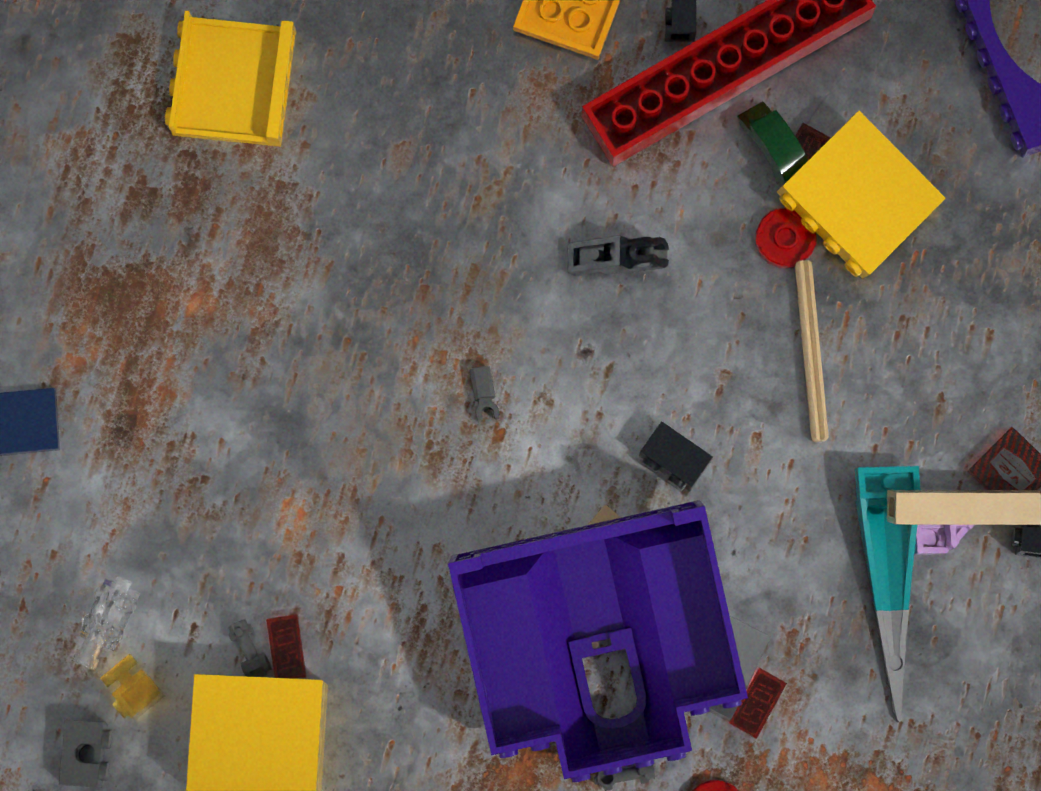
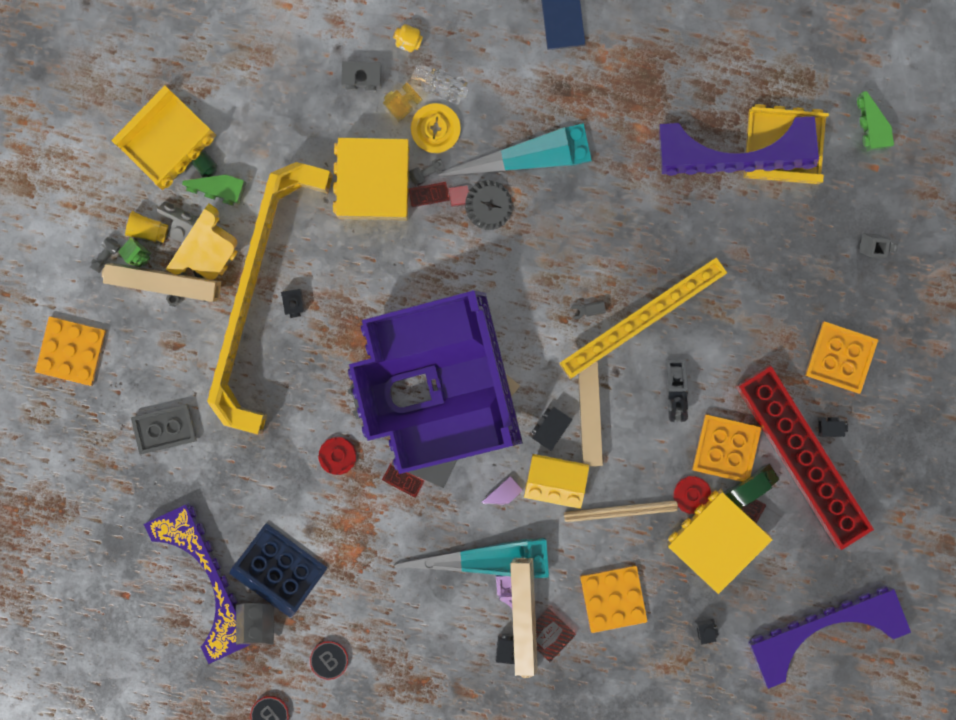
camera: 85 degrees right, 10 degrees up
none -> yellow head [393,24,423,53]
none -> yellow gear [411,103,460,153]
none -> teal plate [438,123,592,176]
none -> slope [449,185,469,207]
none -> dark grey gear [465,180,513,230]
none -> lavender slope [482,477,523,505]
none -> yellow slope [524,454,589,509]
none -> yellow plate [559,257,727,379]
none -> tan brick [578,347,603,467]
none -> light orange plate [580,565,647,633]
none -> dark purple arch [659,116,819,176]
none -> light orange plate [692,414,762,482]
none -> black brick [695,619,719,645]

